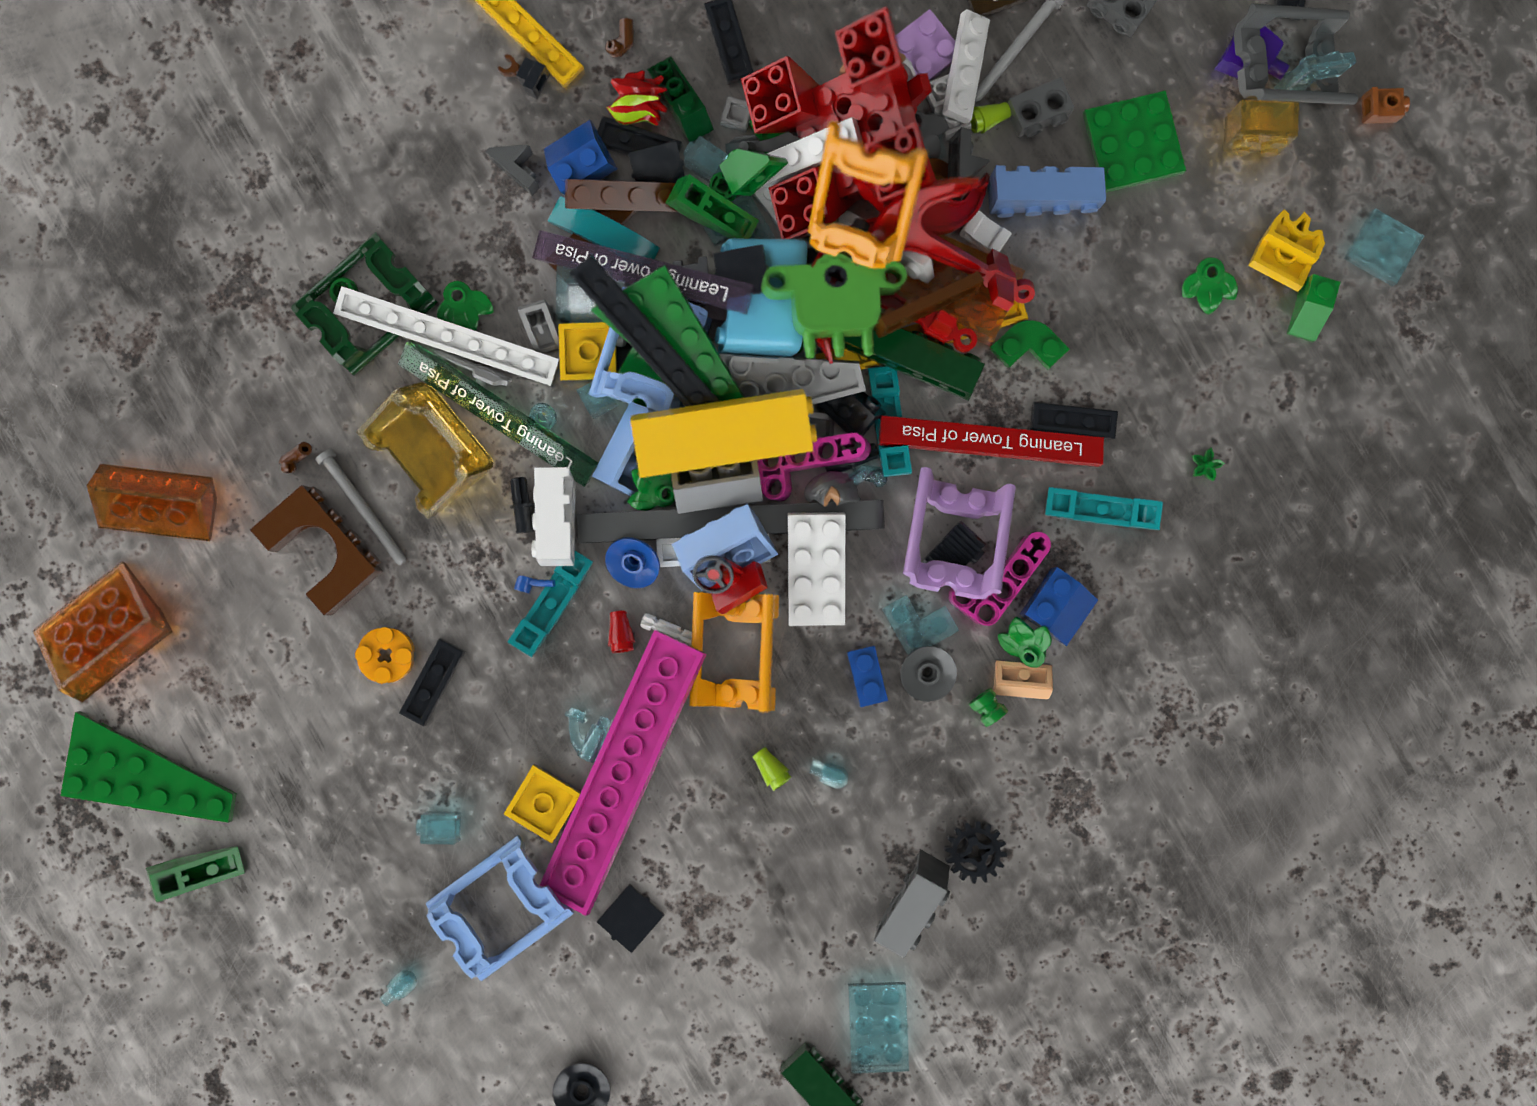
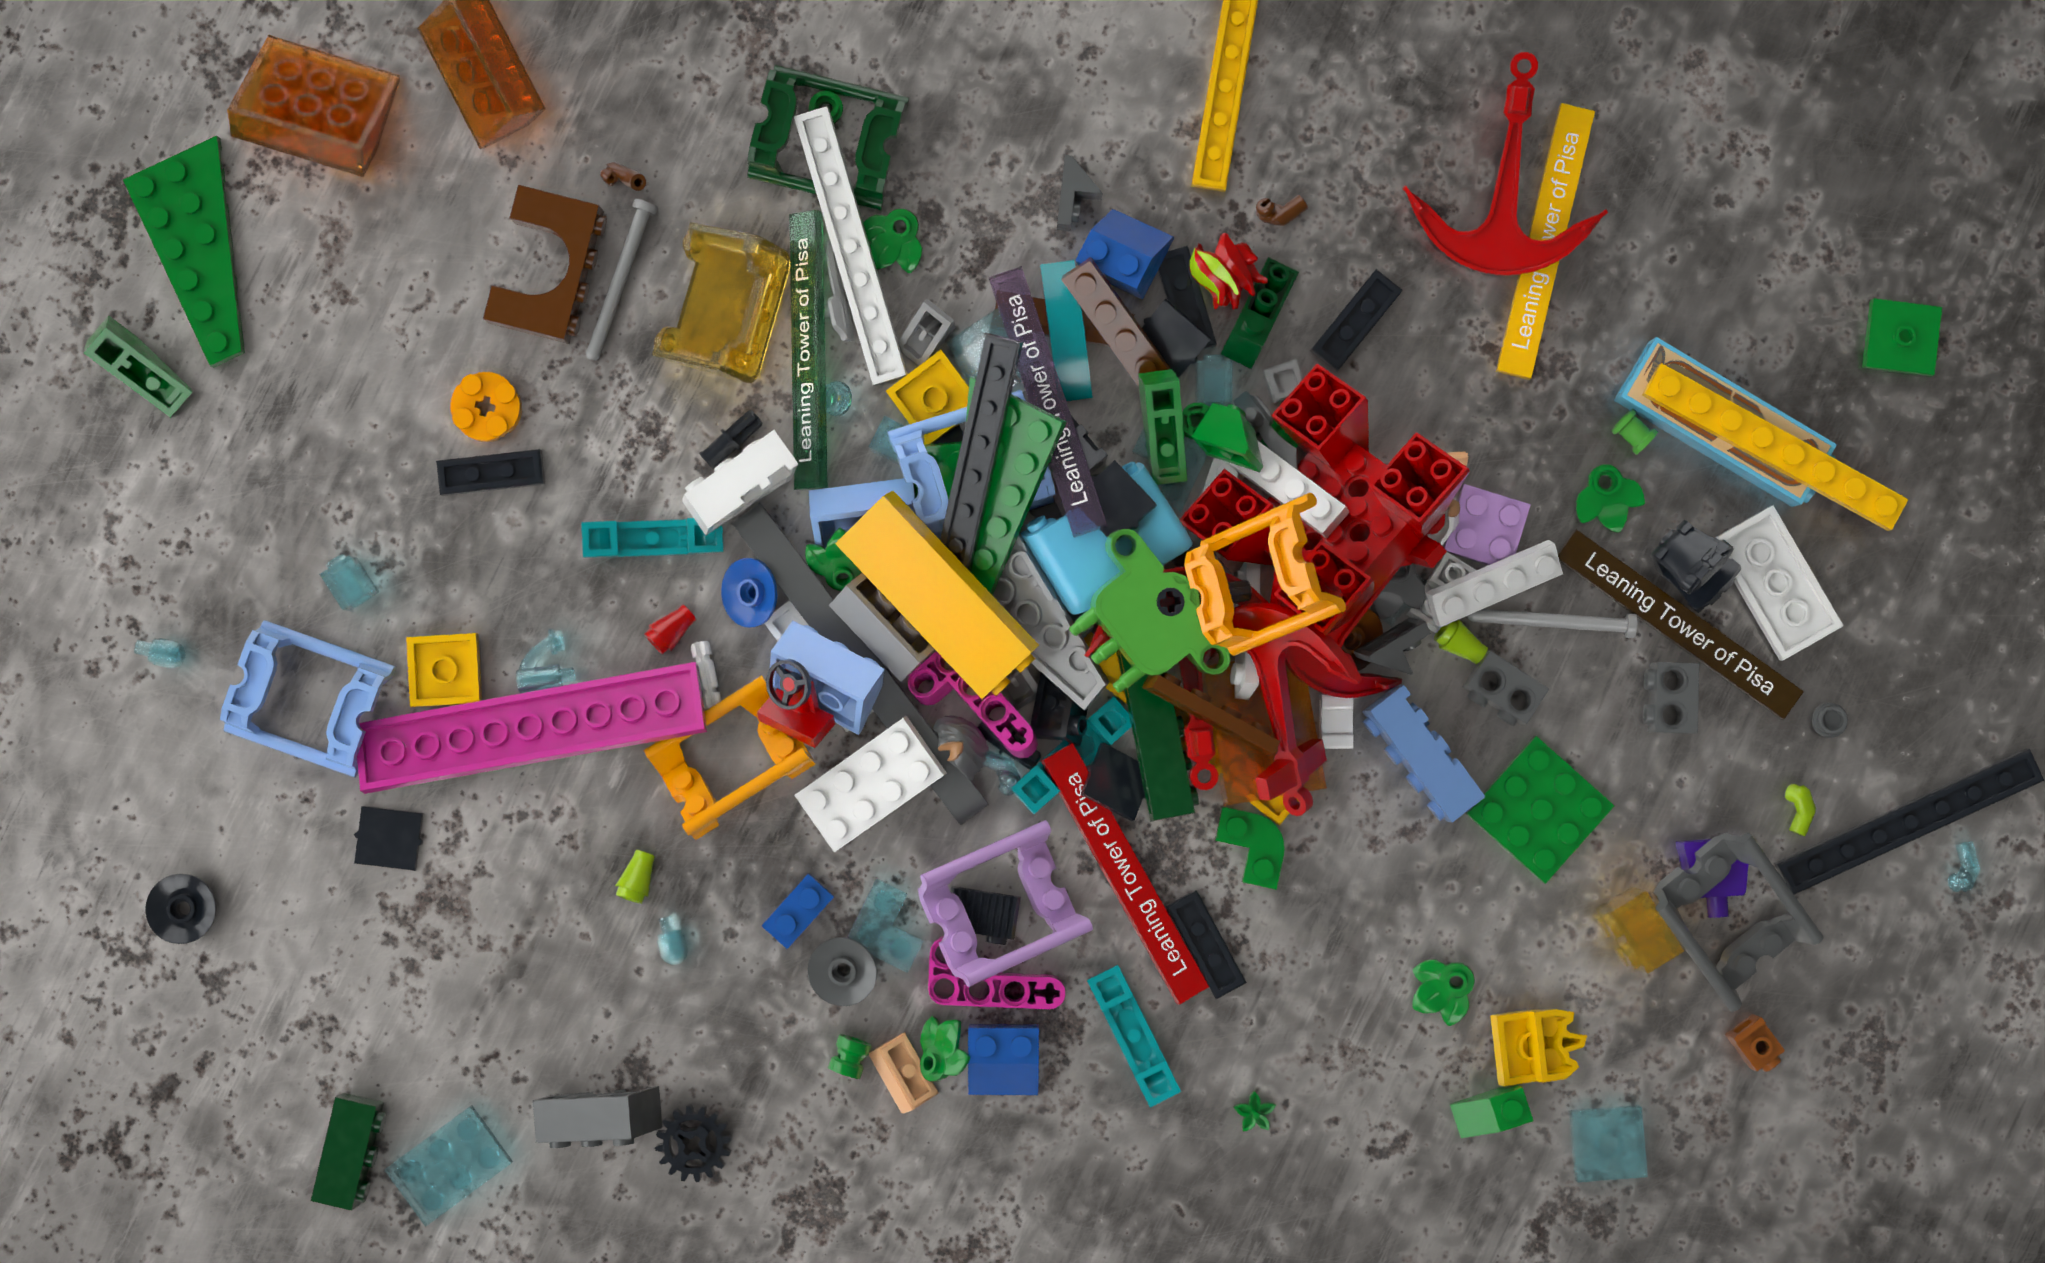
camera: 55 degrees right, 0 degrees up
black piece [498,54,550,99] -> none
blue hand [514,576,555,594] -> none
clear light blue plate [1274,51,1357,90] -> none
none -> black piece [1080,742,1145,821]

